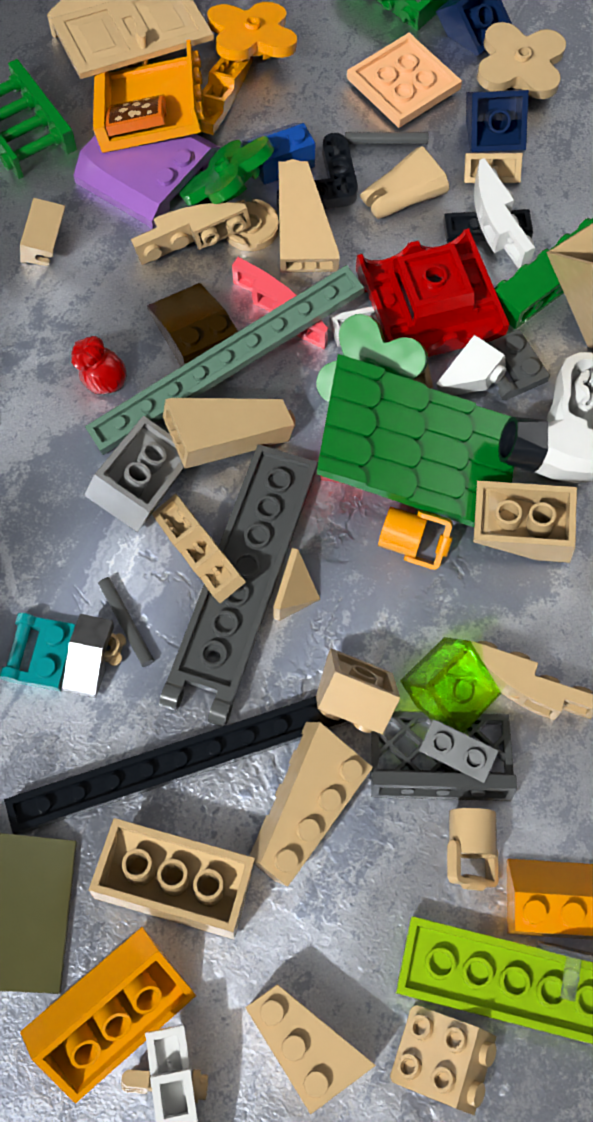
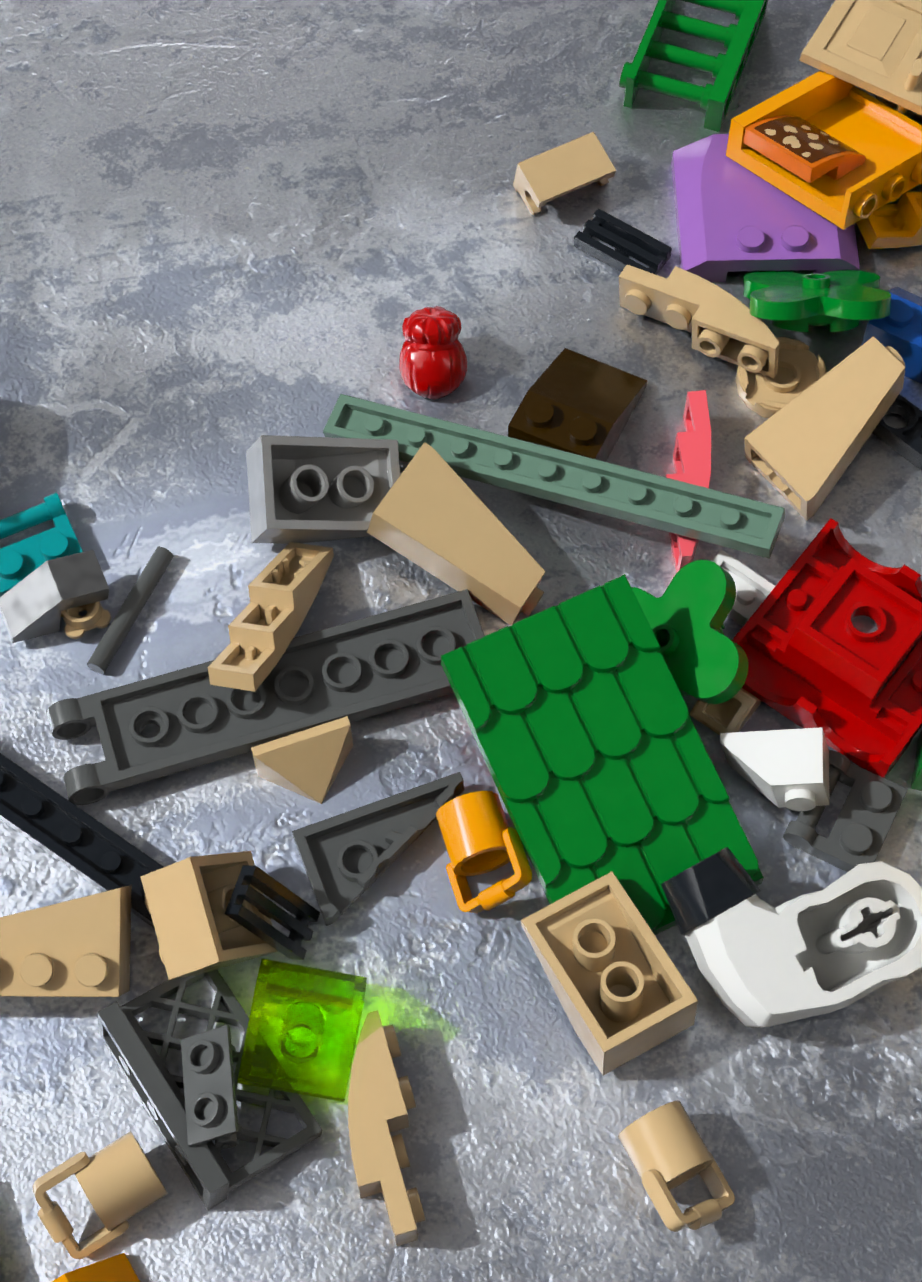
camera: 55 degrees right, 5 degrees down
none -> black tile [225,865,320,960]
none -> dark grey wing [292,772,465,926]
none -> black tile [574,208,672,275]

